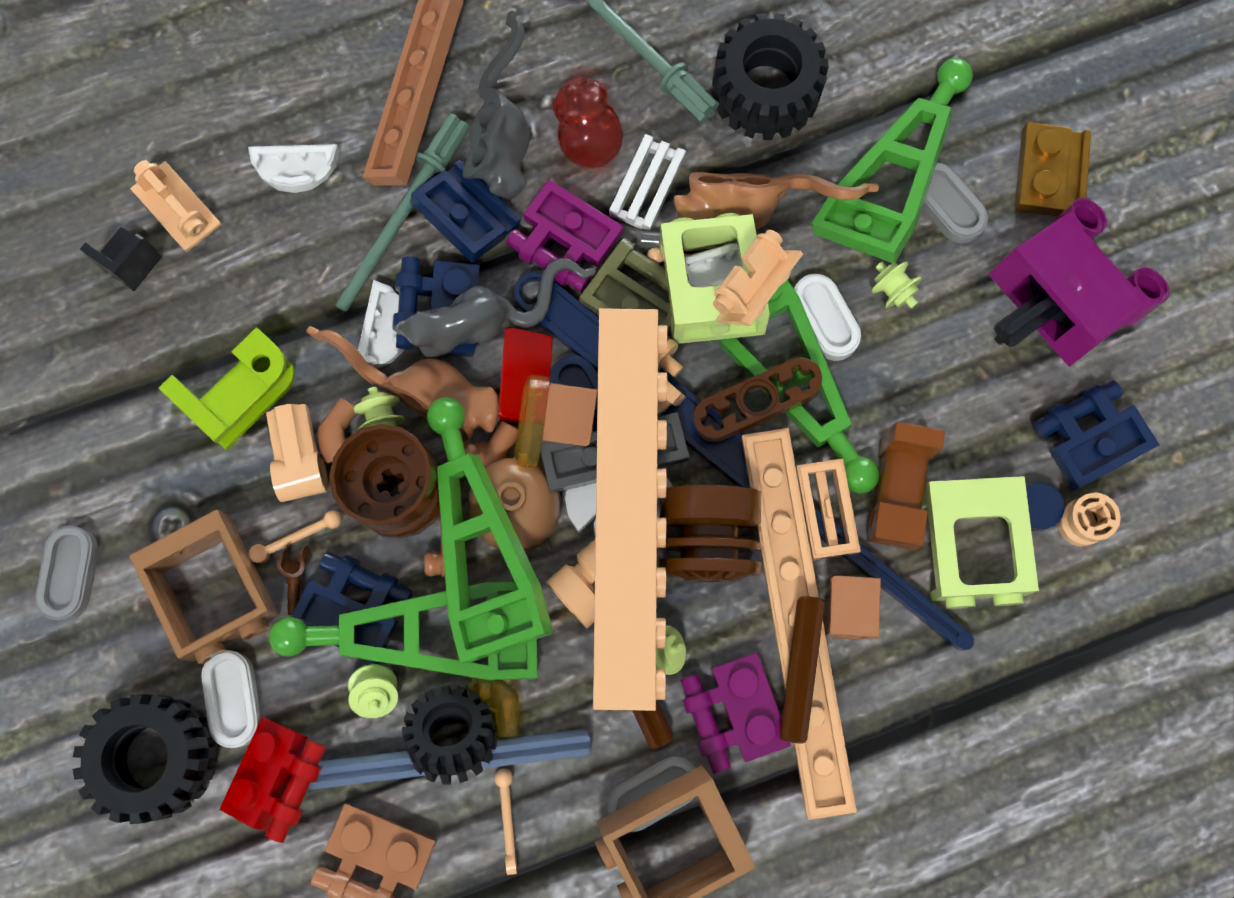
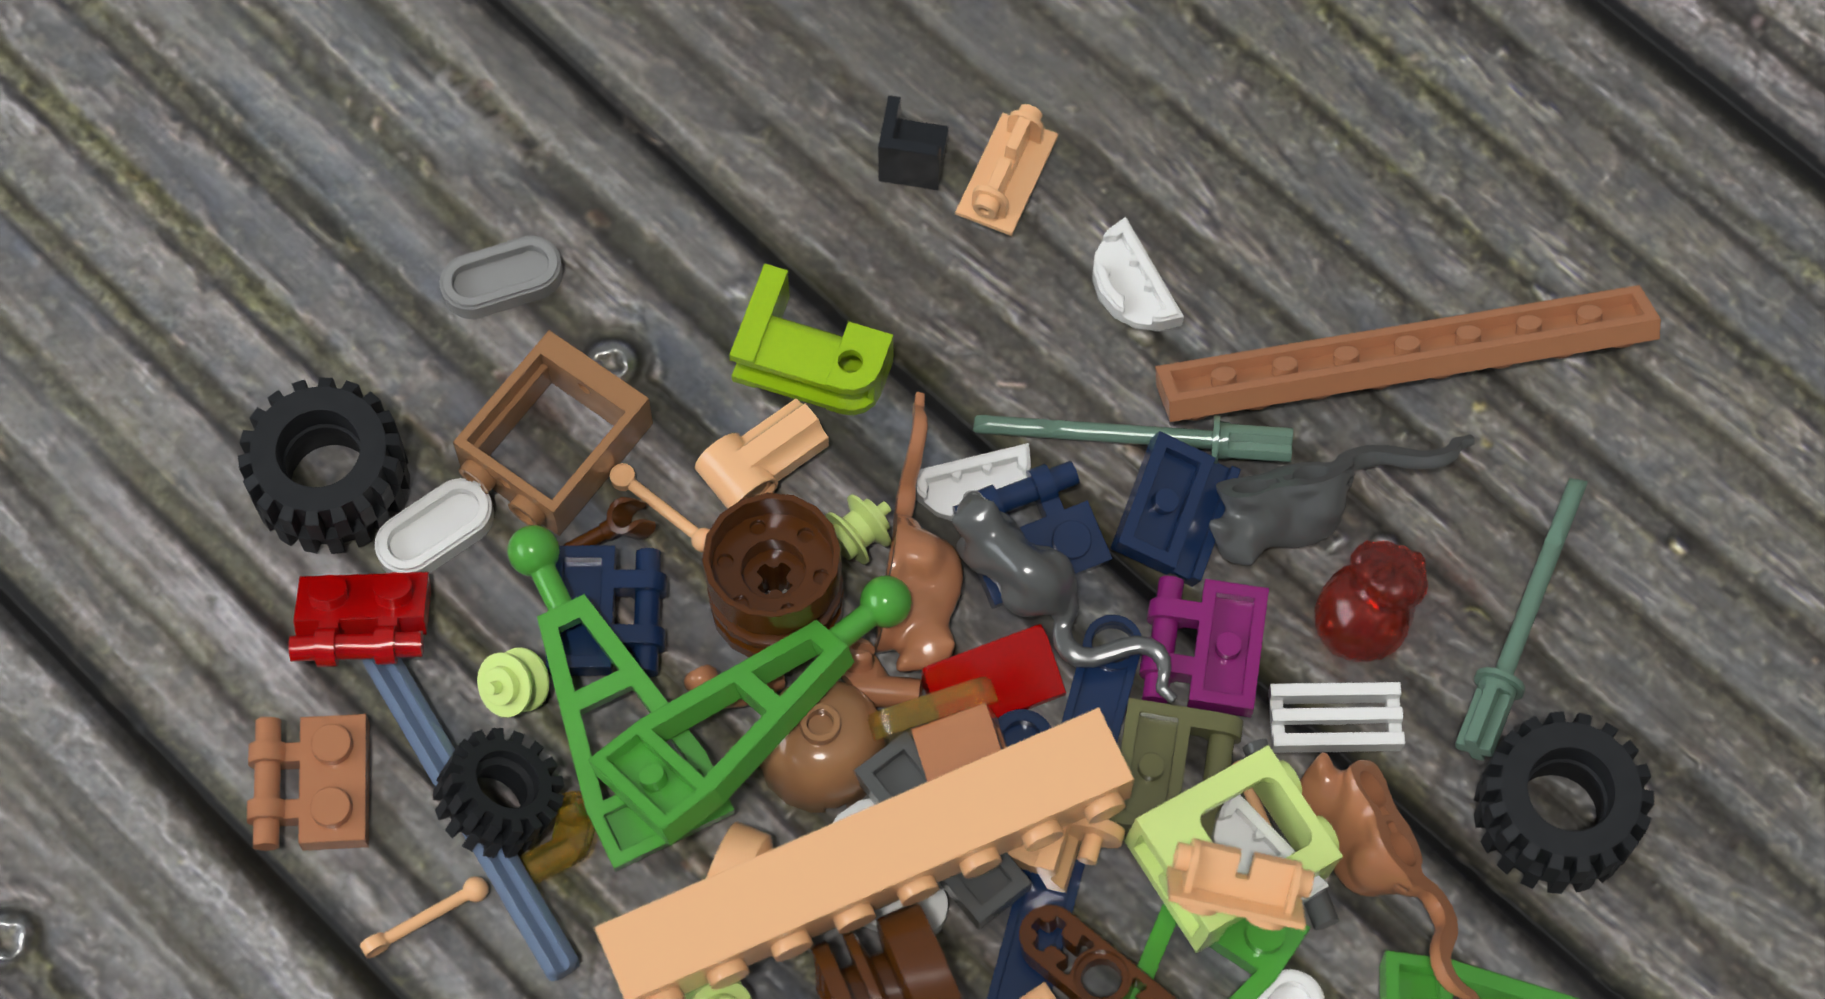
camera: 65 degrees right, 10 degrees down
nougat arm [317,397,357,463] -> none

